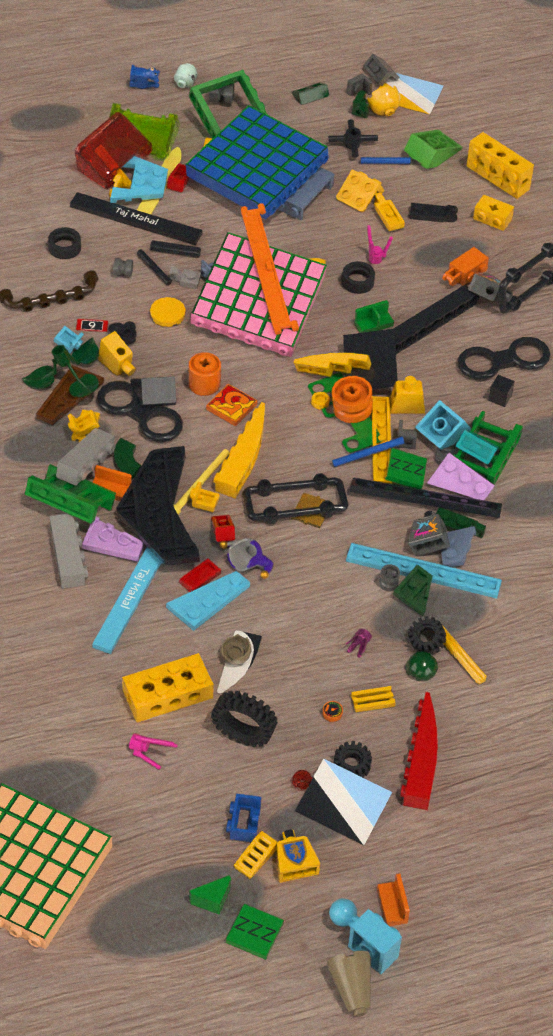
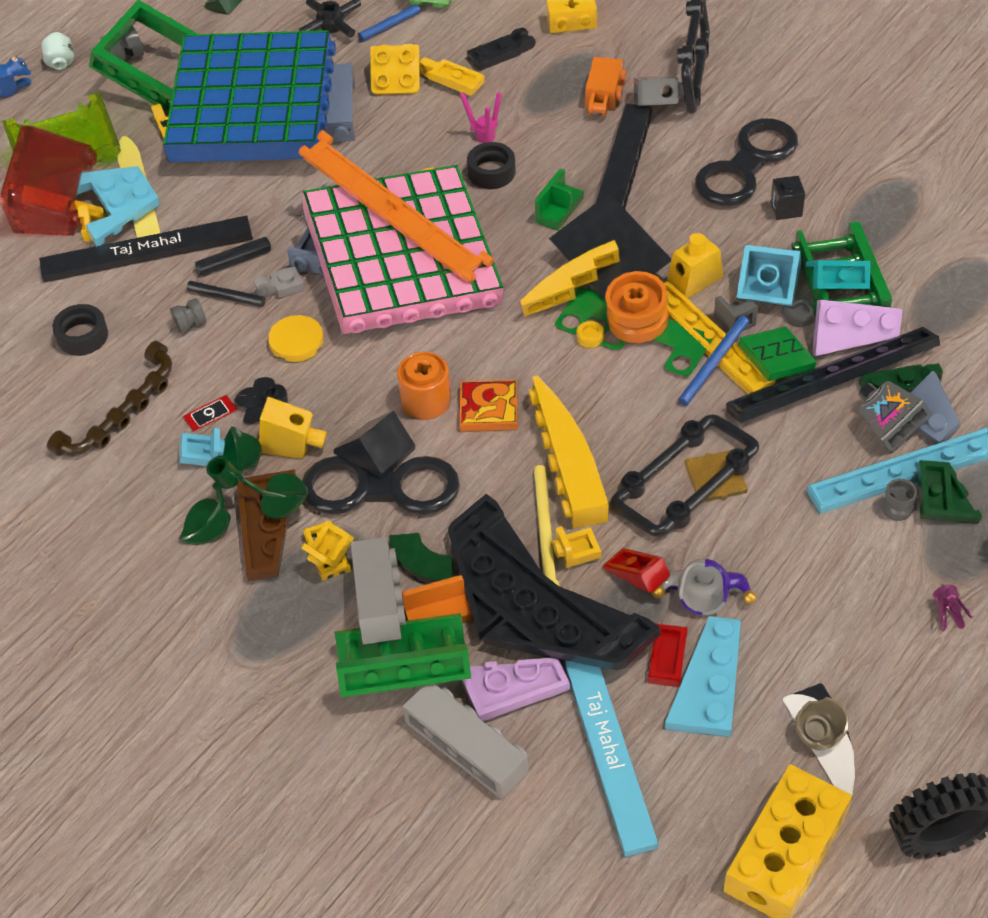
camera: 30 degrees left, 0 degrees up
red slope [167,163,190,192] -> none

